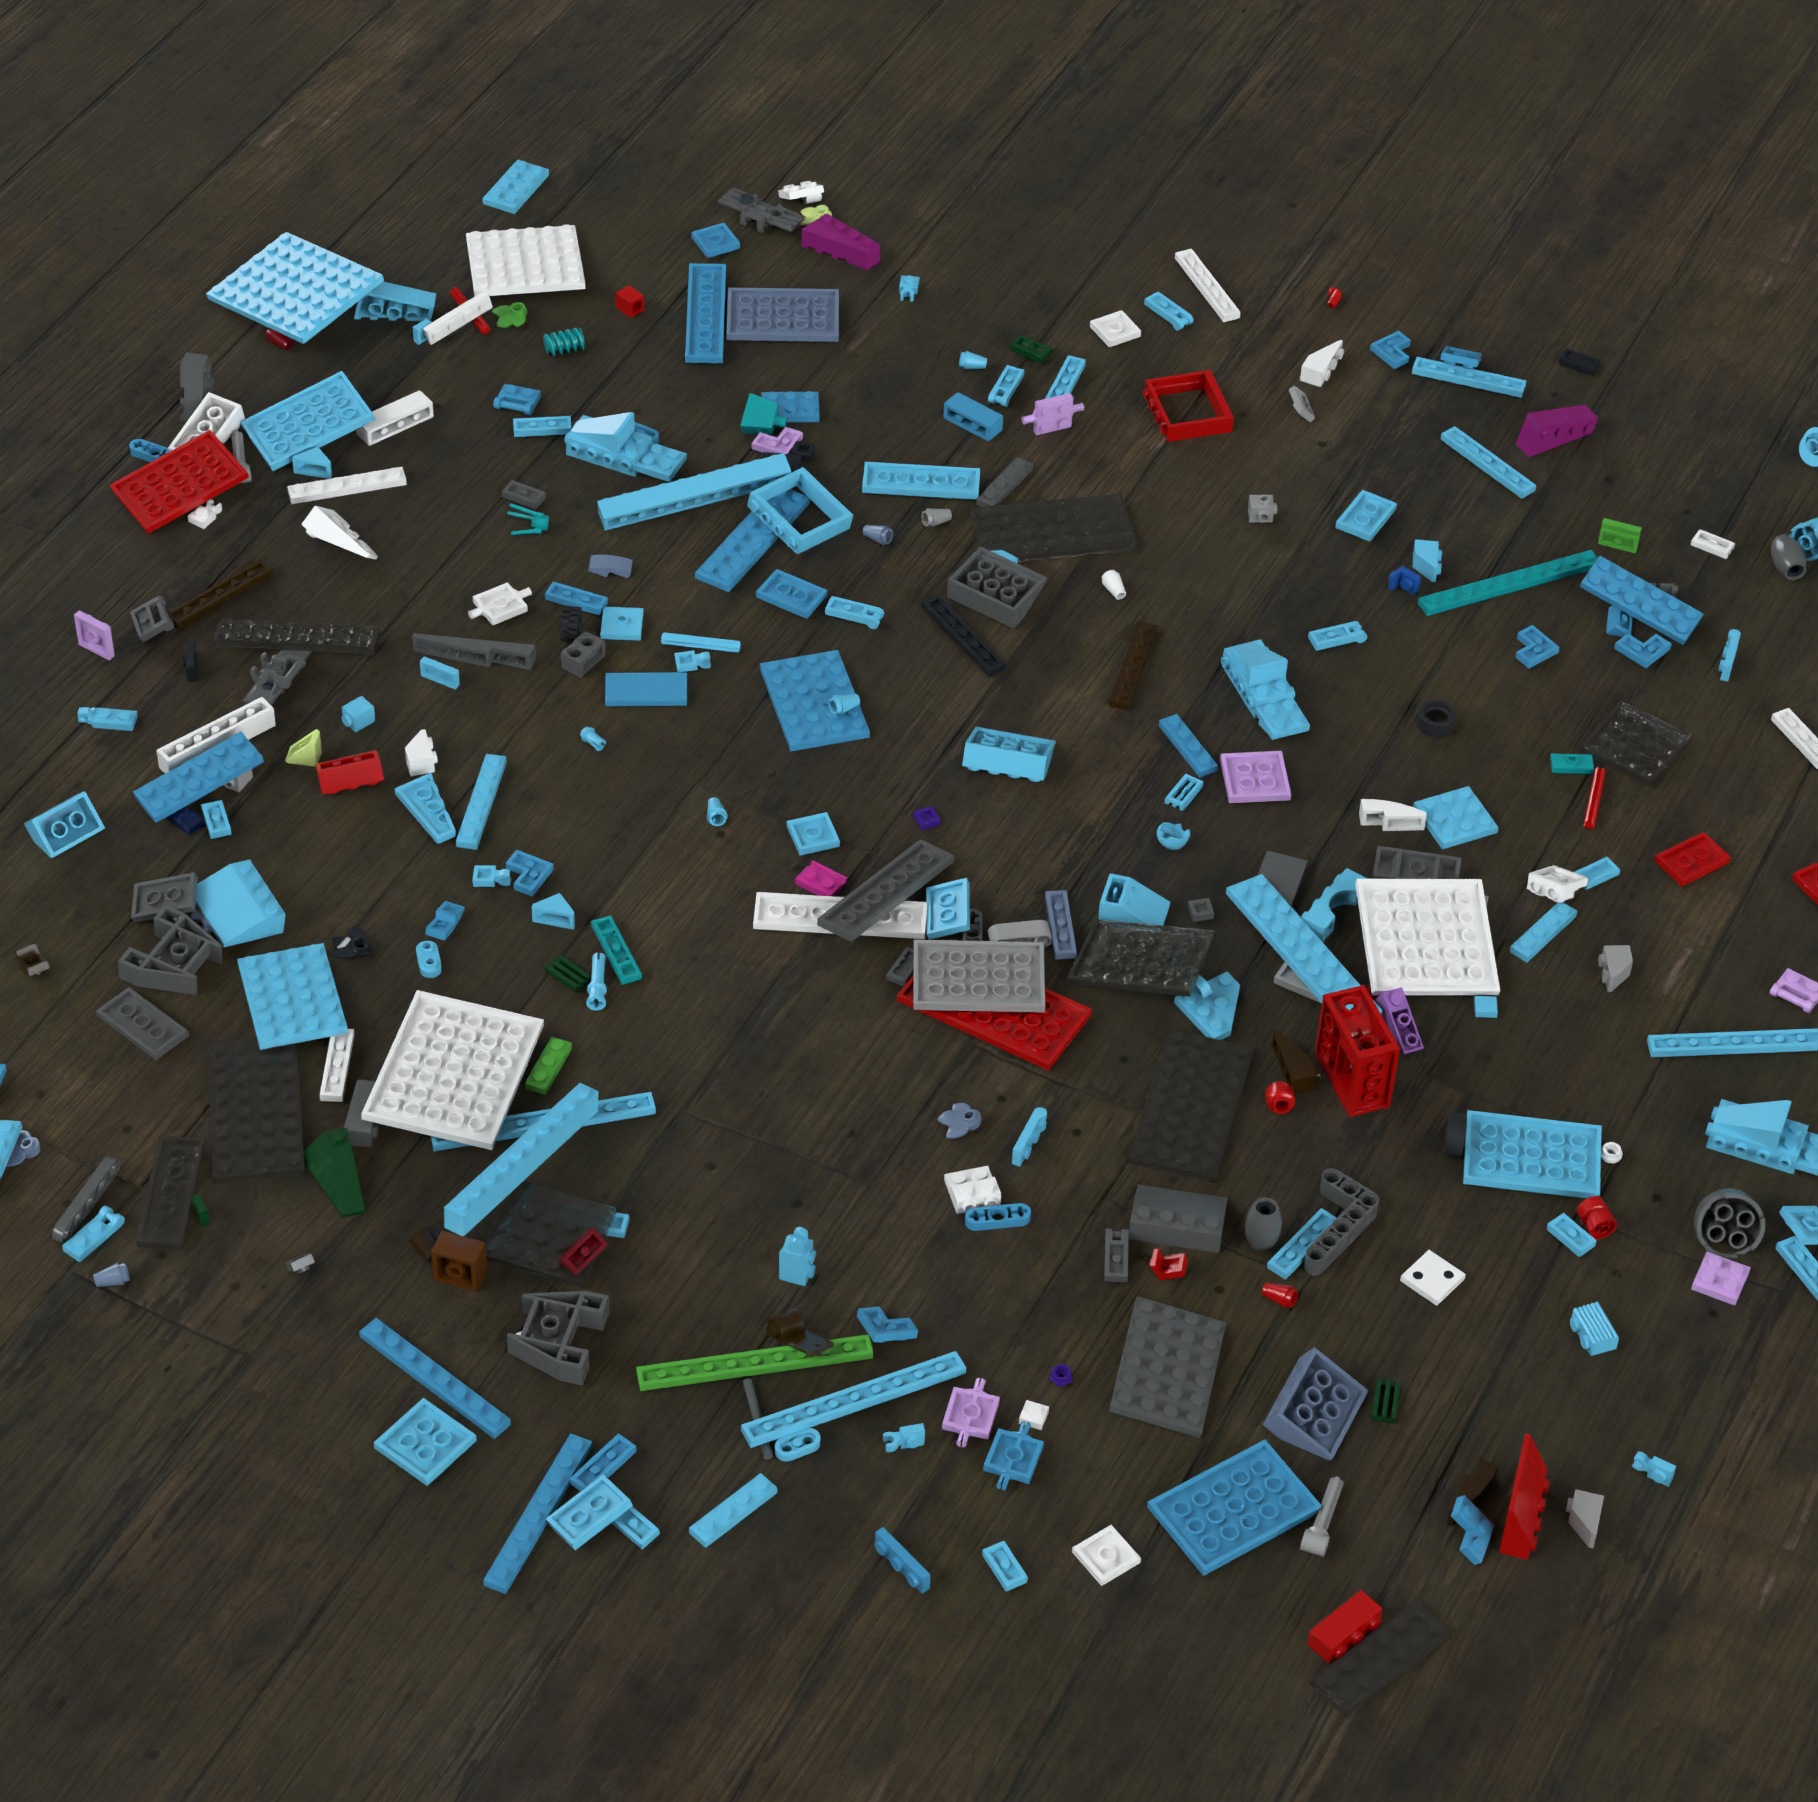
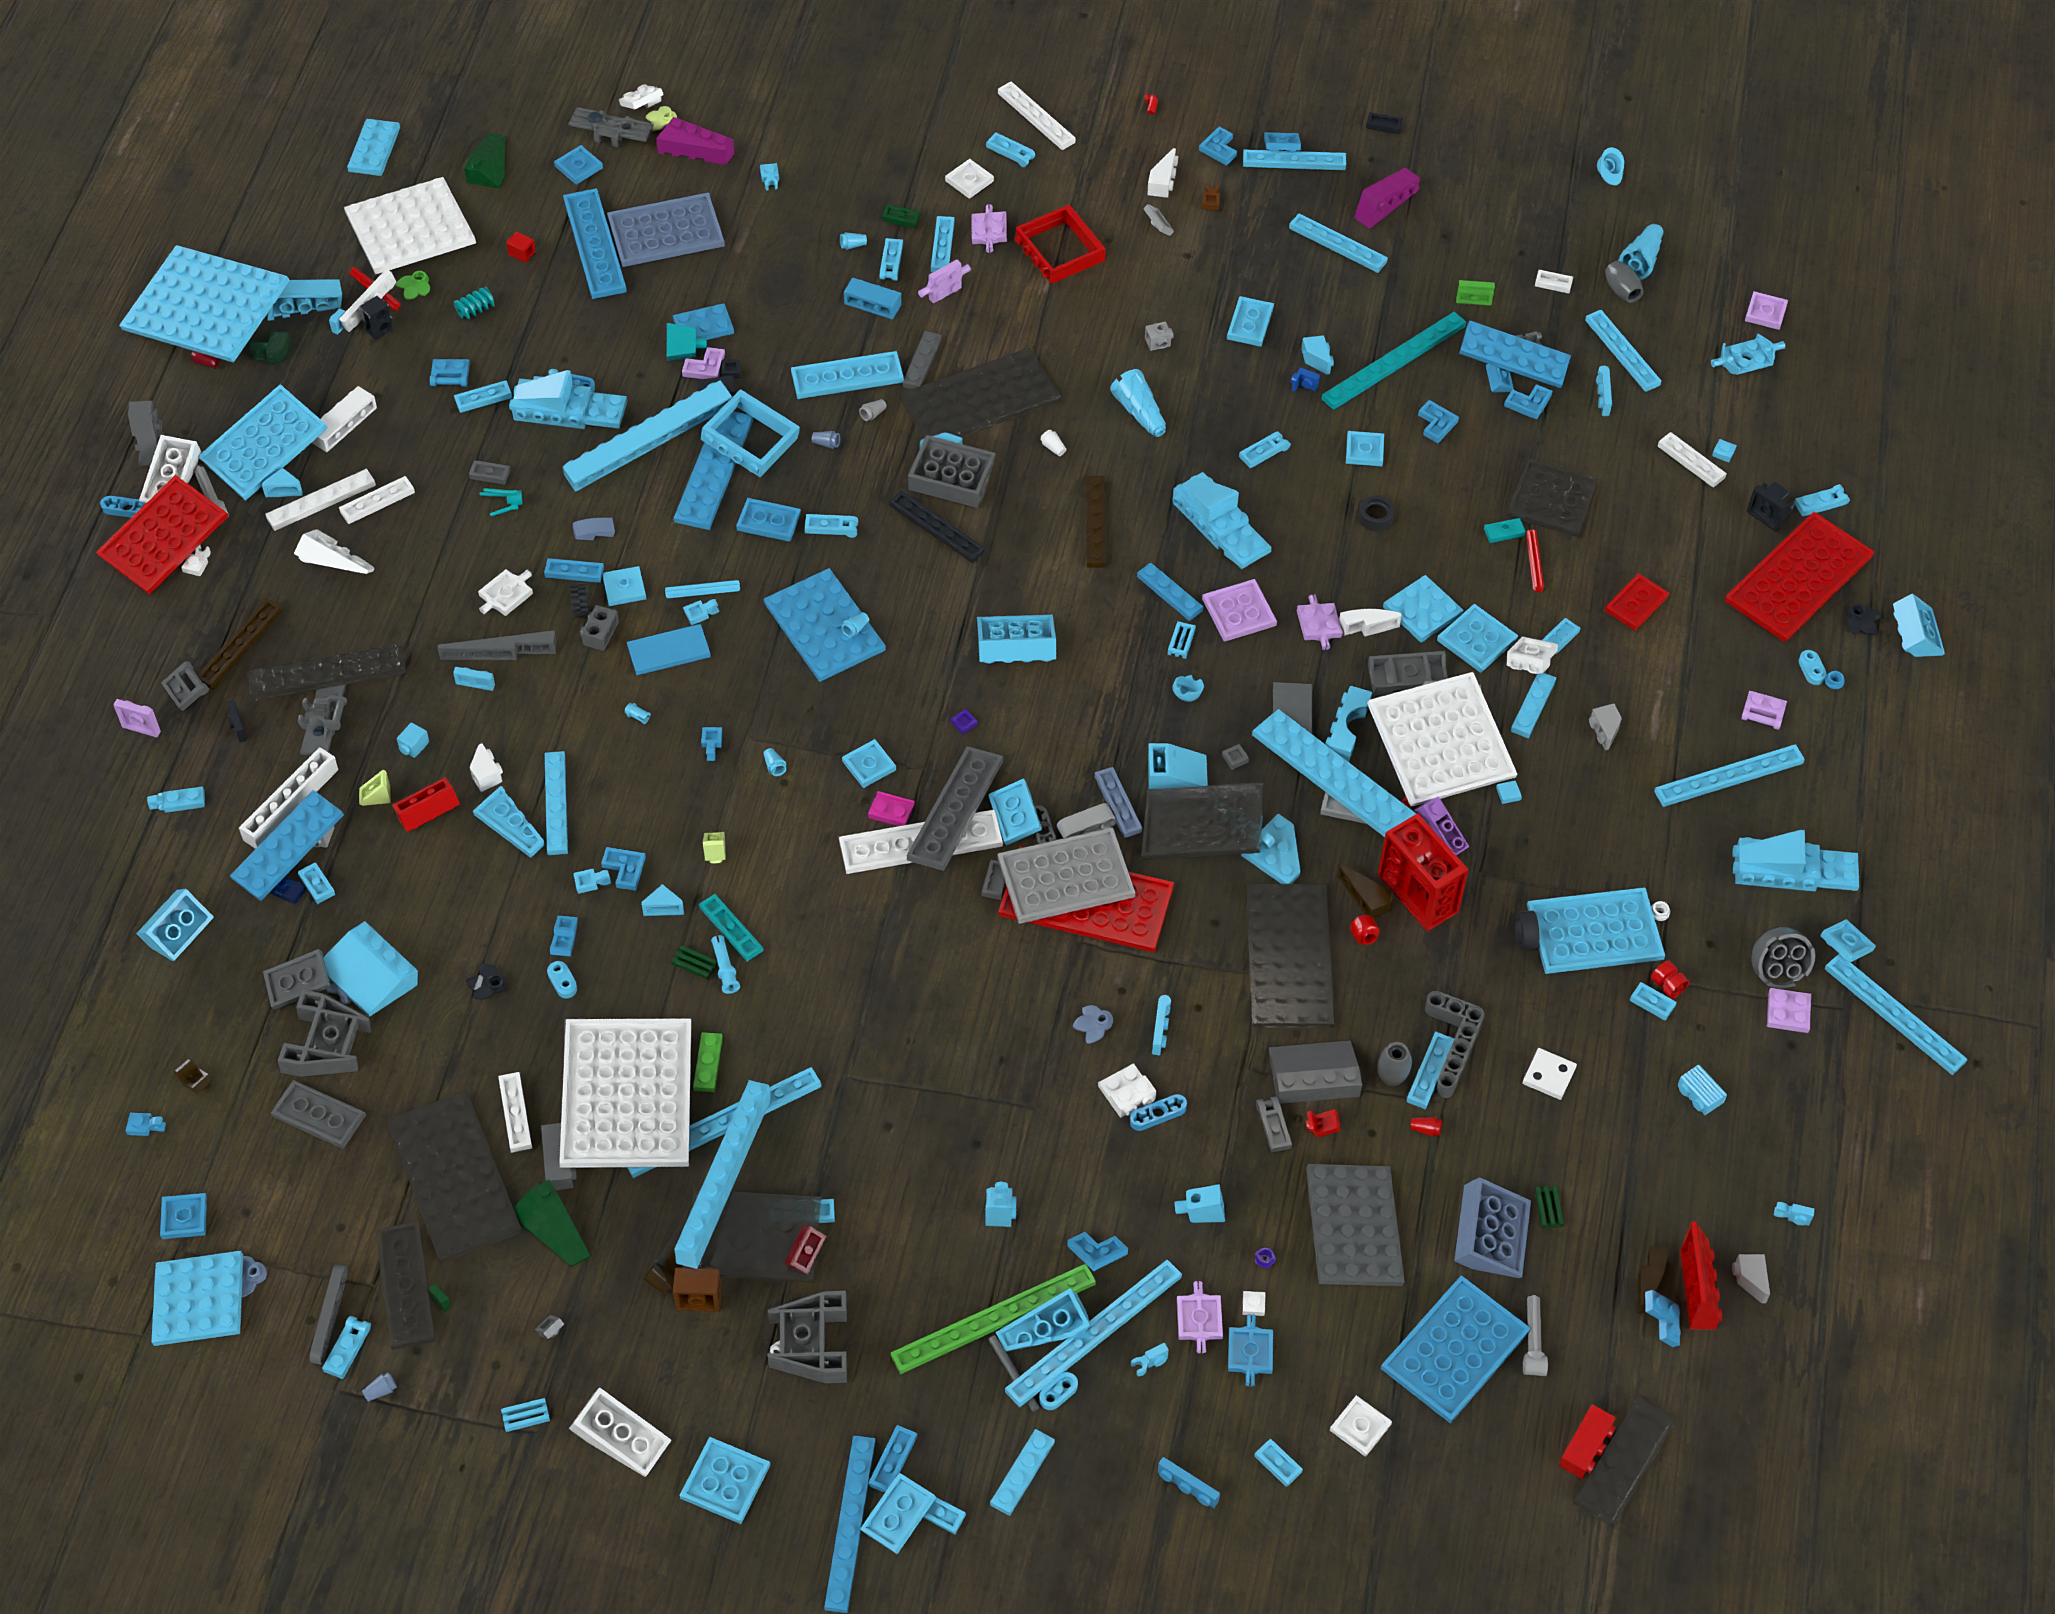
camera: 15 degrees left, 10 degrees up
medium azure plate [237,943,348,1050] -> none
dark azure plate [359,1318,511,1439] -> none
dark brown door [767,1309,834,1356] -> none
none -> clear green brick [249,332,292,365]
none -> white plate [339,476,415,524]
none -> black brick [360,296,393,340]
none -> dark green wedge [464,133,505,189]
none -> medium azure tile [501,1398,550,1432]
none -> white slope [569,1388,671,1477]
none -> dark azure plate [701,727,722,761]
none -> yellowish green slope [703,832,726,863]
none -> lavender plate [972,204,1007,253]
none -> medium azure wedge [996,1288,1091,1352]
none -> medium azure cone [1110,369,1166,437]
none -> medium azure torso [1175,1185,1225,1223]
none -> reddish brown plate [1202,183,1220,210]
none -> lavender plate [1297,594,1342,650]
none -> medium azure plate [1346,431,1384,466]
none -> medium azure plate [1437,604,1518,673]
none -> medium azure plate [1585,310,1661,392]

